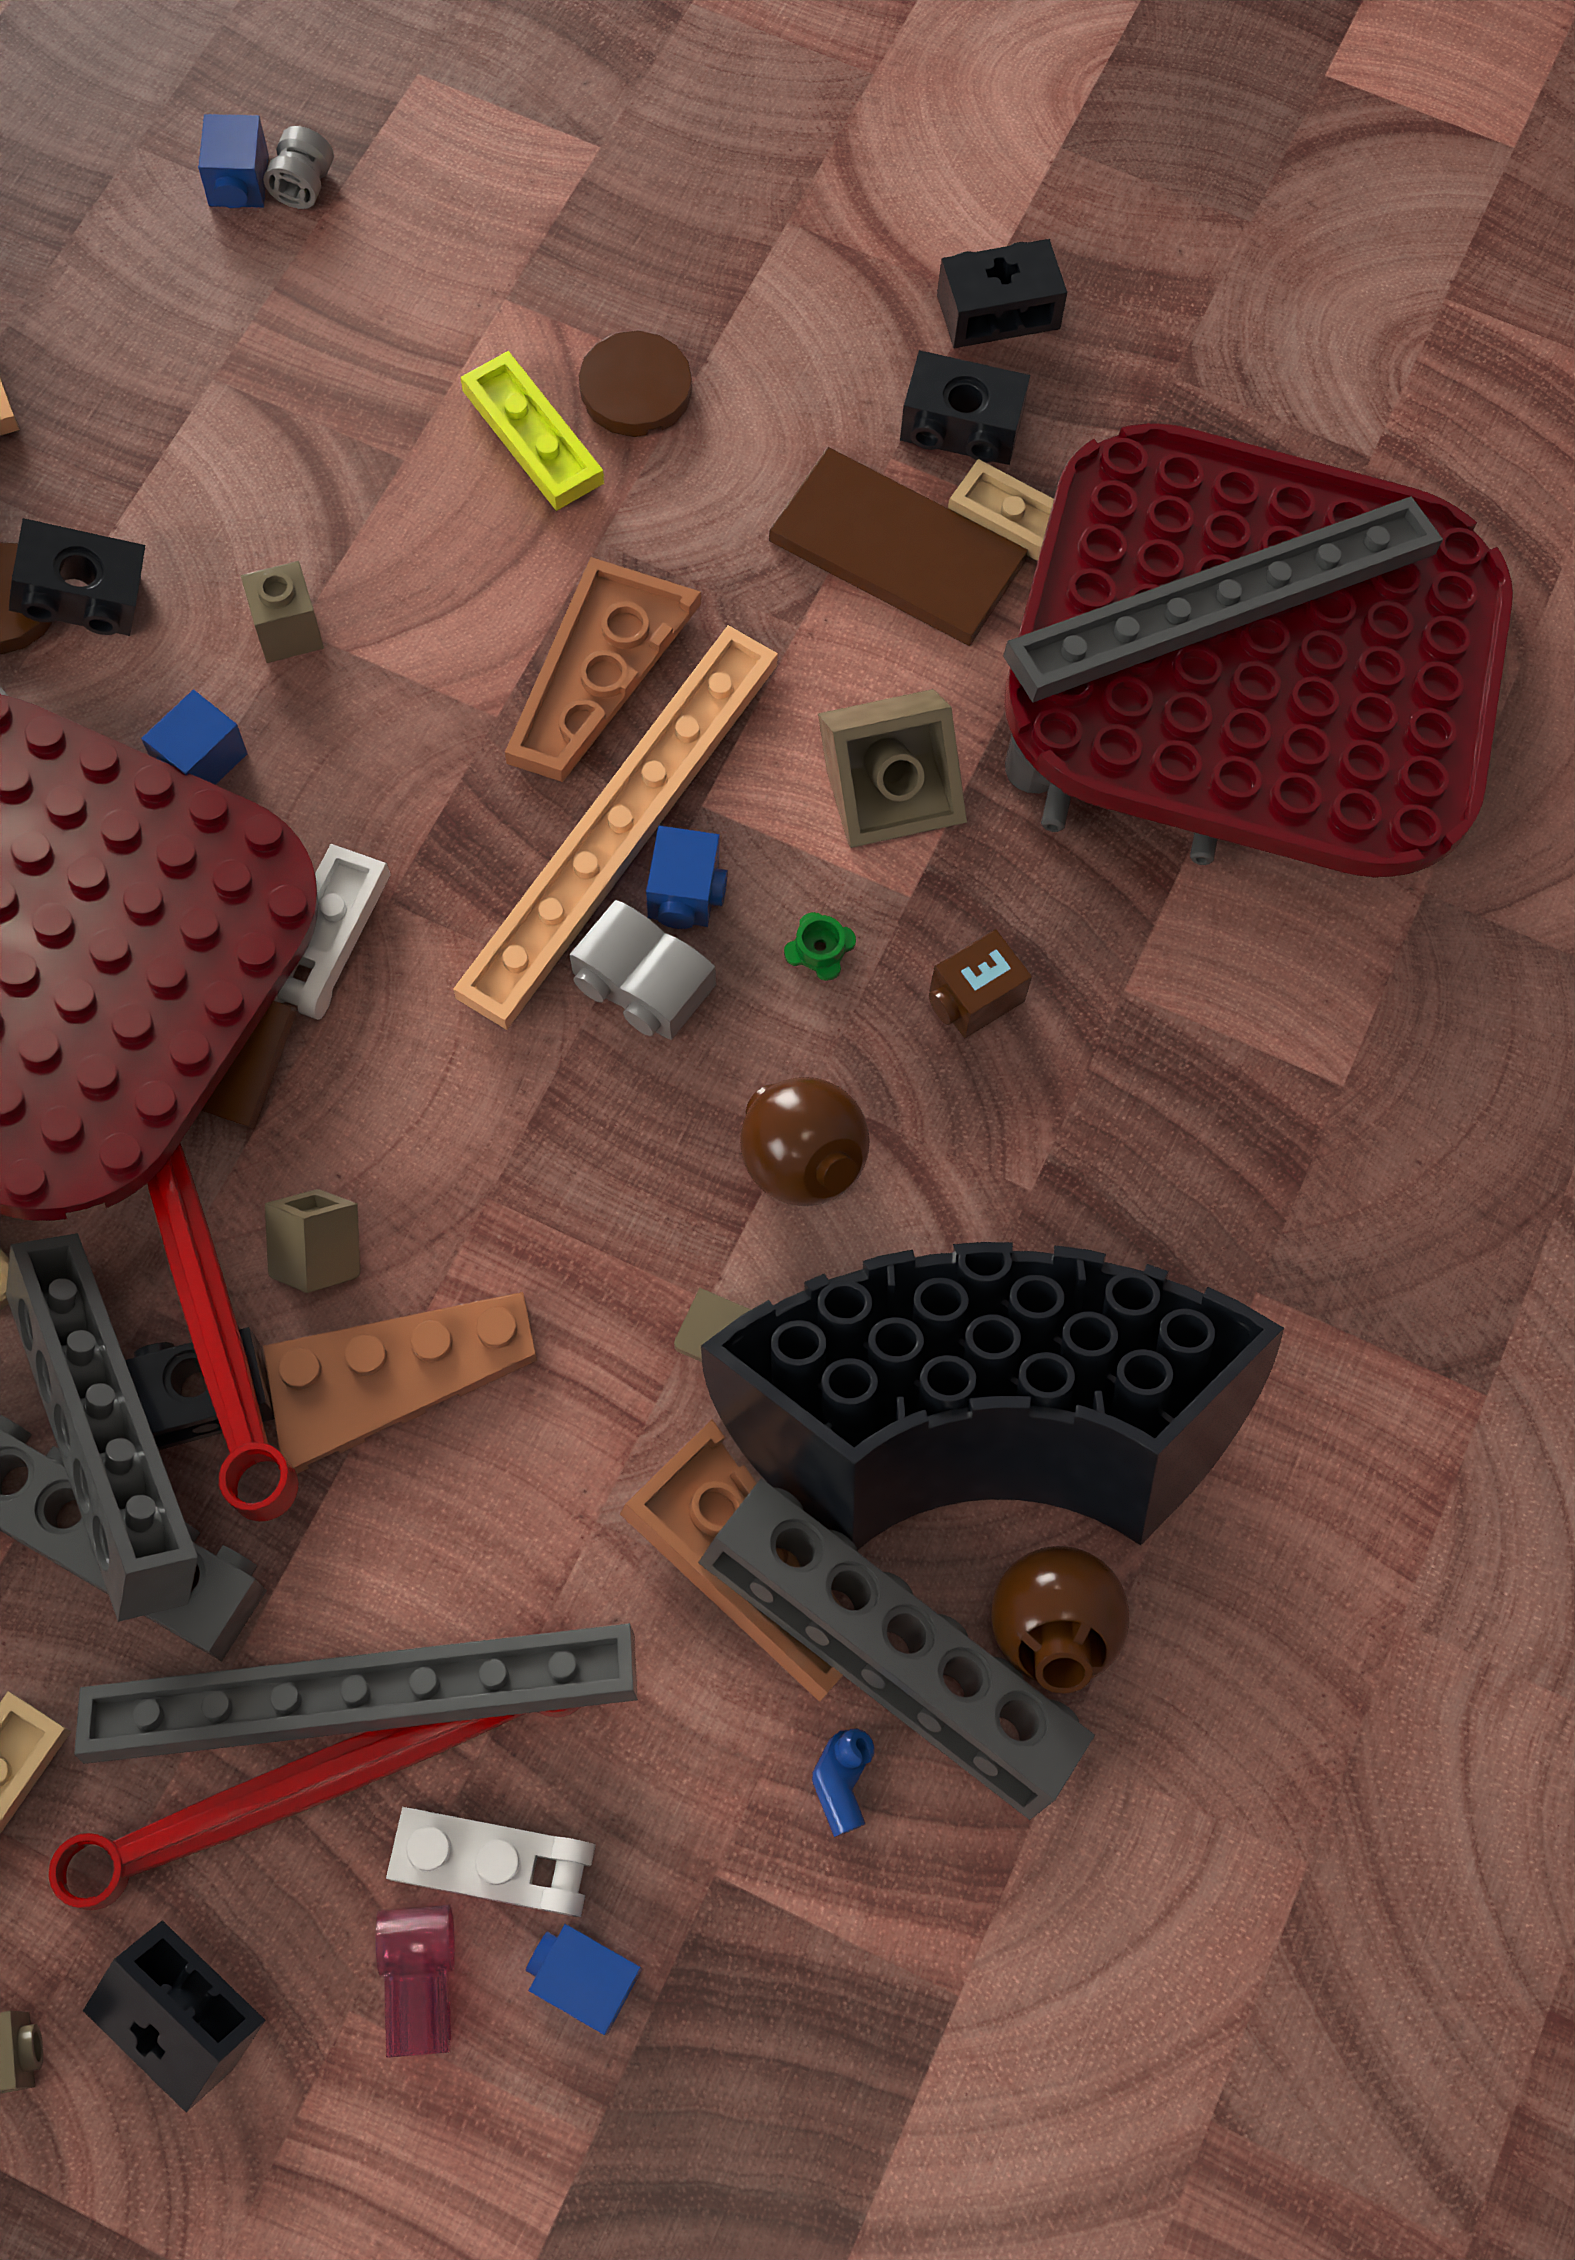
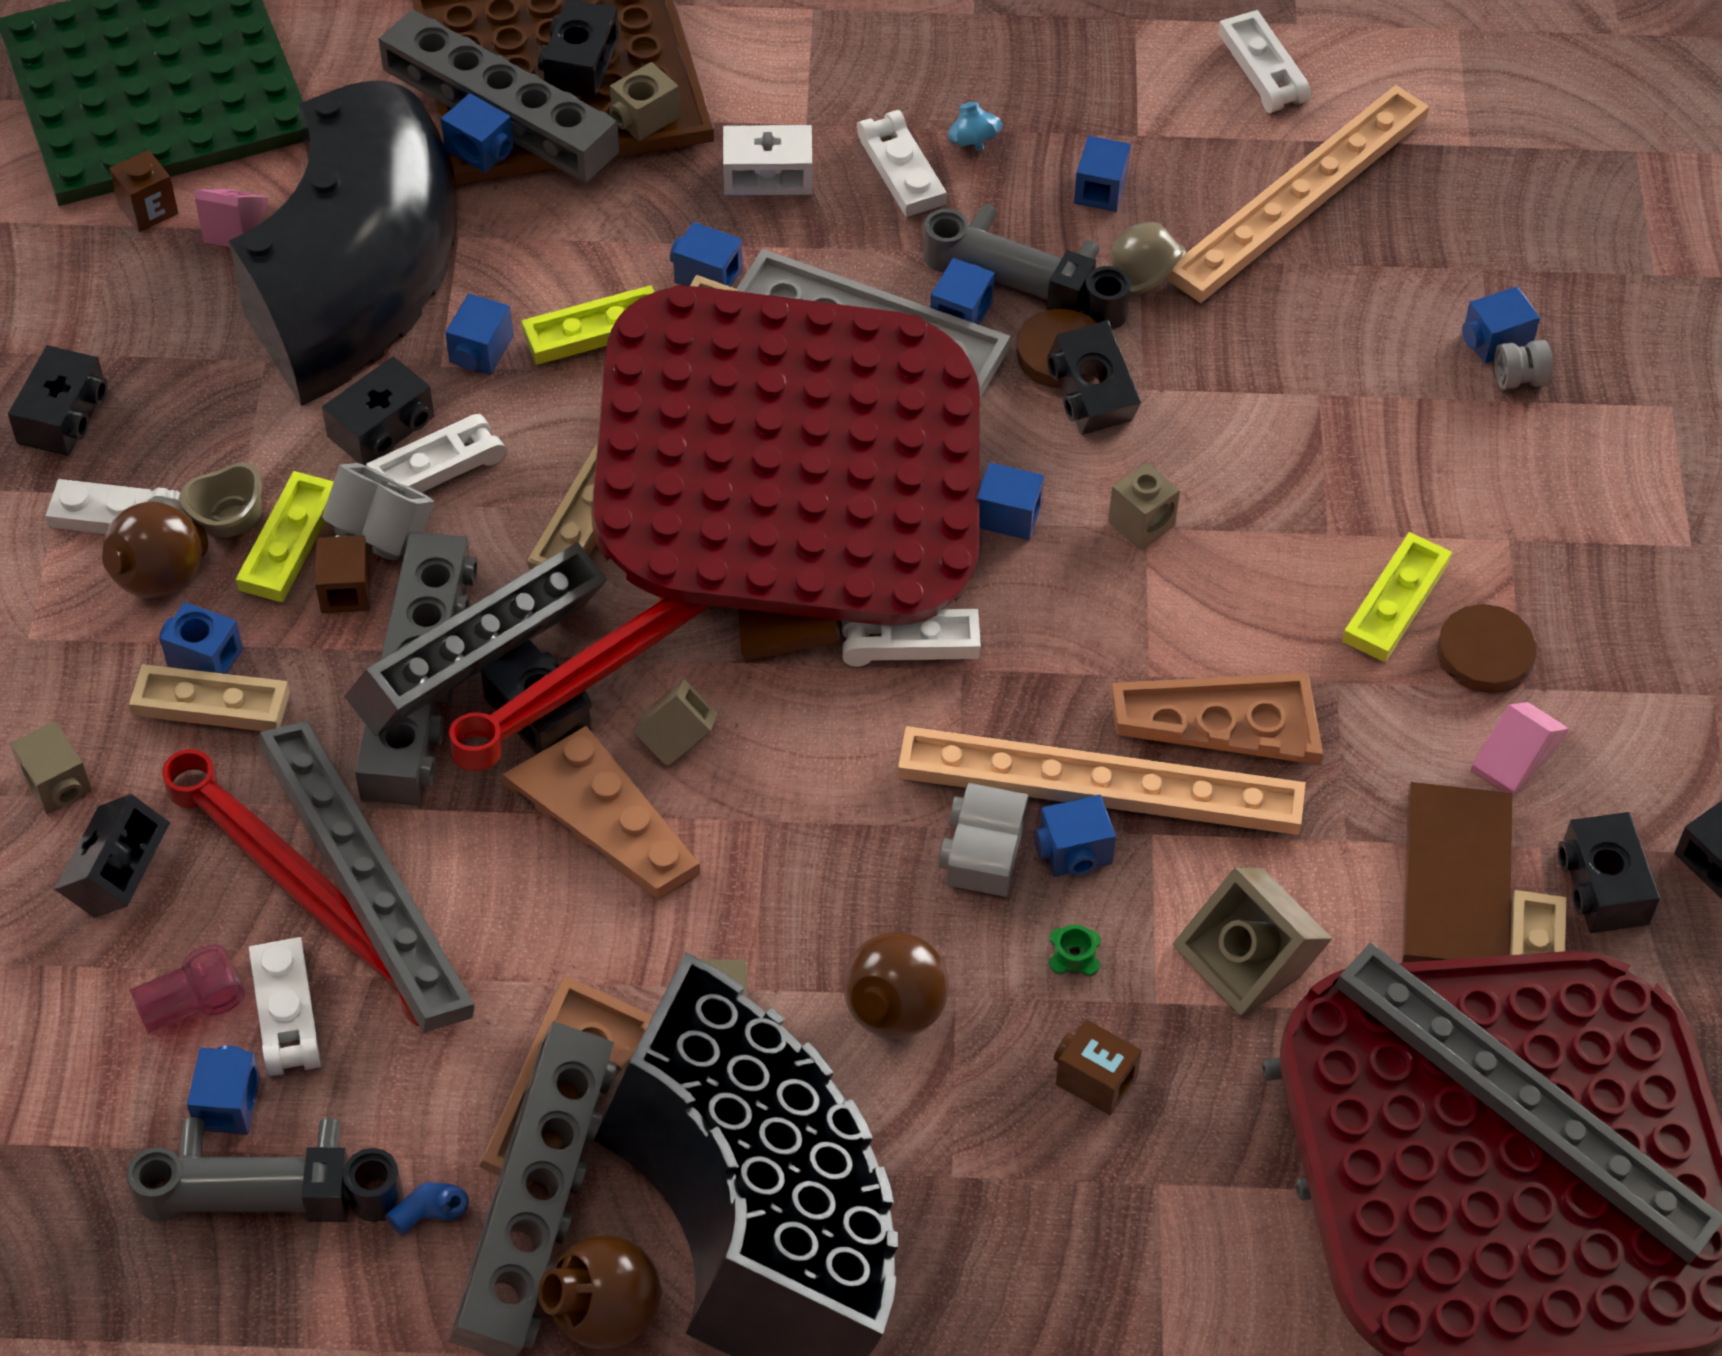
camera: 70 degrees right, 15 degrees down
none -> dark grey piece [127,1117,404,1222]
none -> bright pink slope [1471,702,1569,797]

